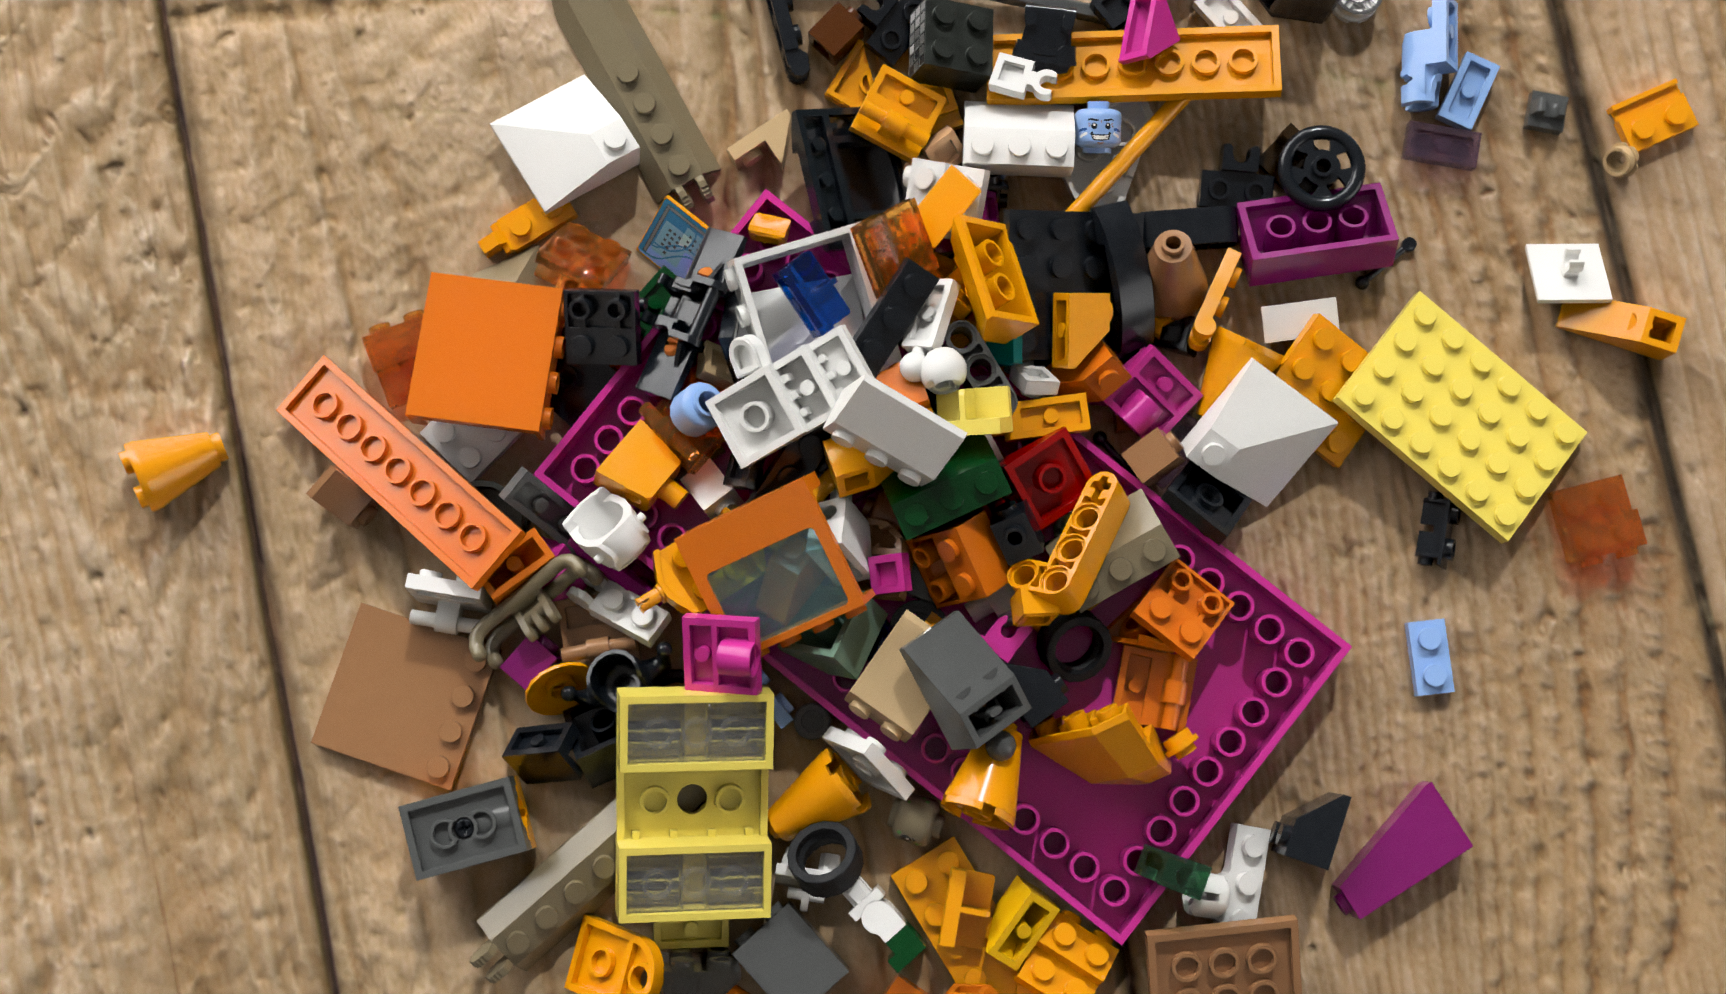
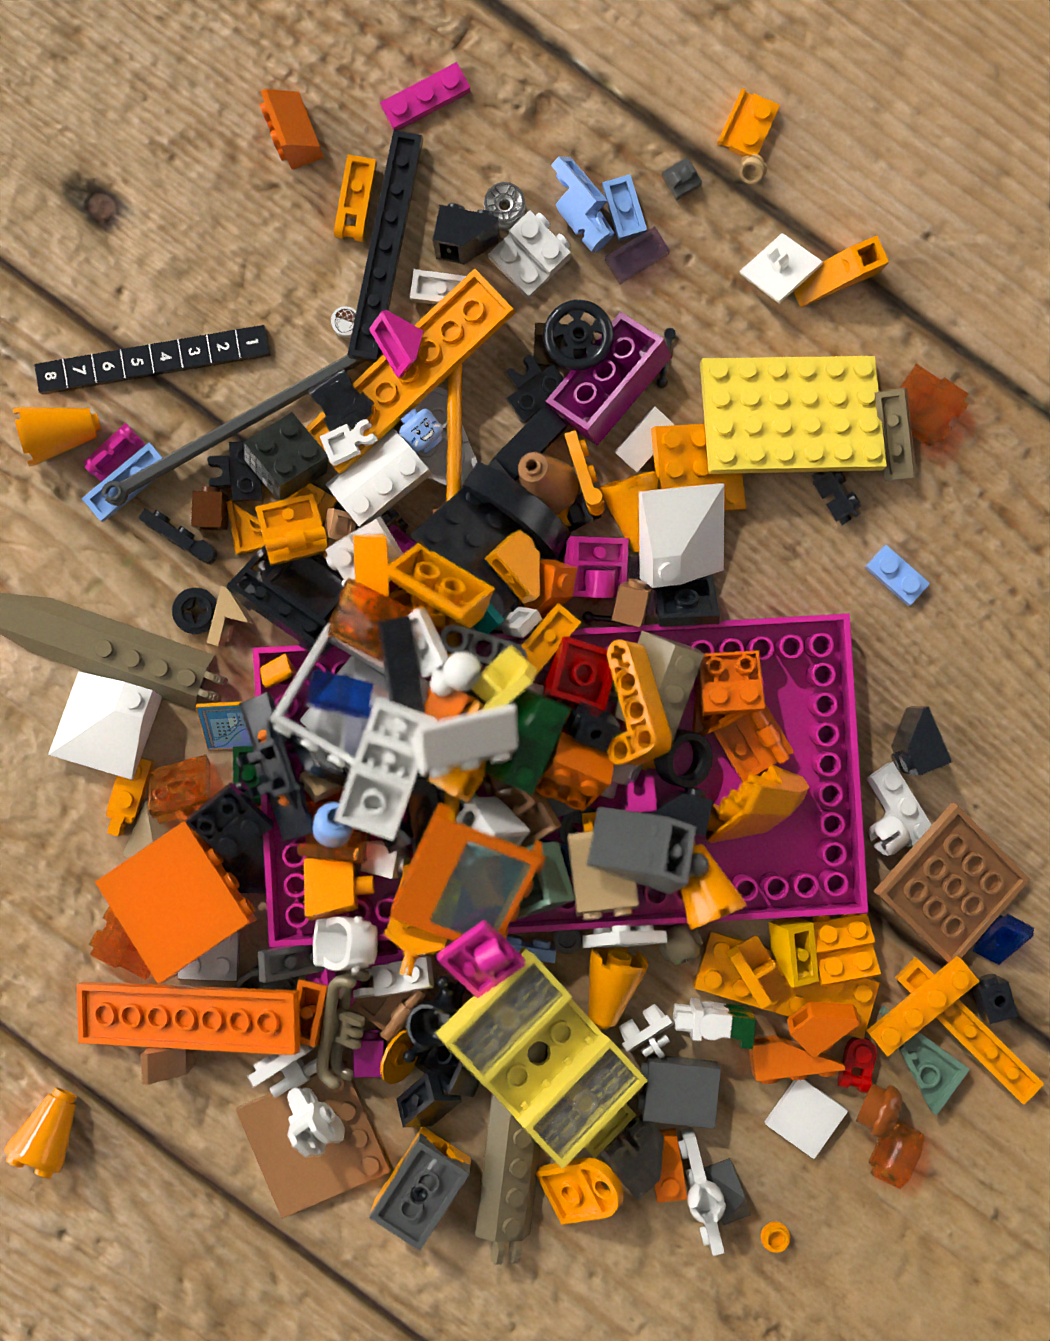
camera: 45 degrees left, 5 degrees up
white tile [729,334,771,379] -> none
black tyre [787,821,864,898] -> none
dark pink plate [868,552,913,595] -> none
light orange slope [1010,588,1061,627] -> none
clear green leg [1134,844,1212,901] -> none
light orange plate [1162,727,1199,760] -> none
magenta slope [1332,781,1473,920] -> none
none -> black gear [172,587,217,634]
none -> white hinge [287,1087,345,1157]
none -> white plate [488,210,571,299]
none -> dark tan plate [875,388,917,481]

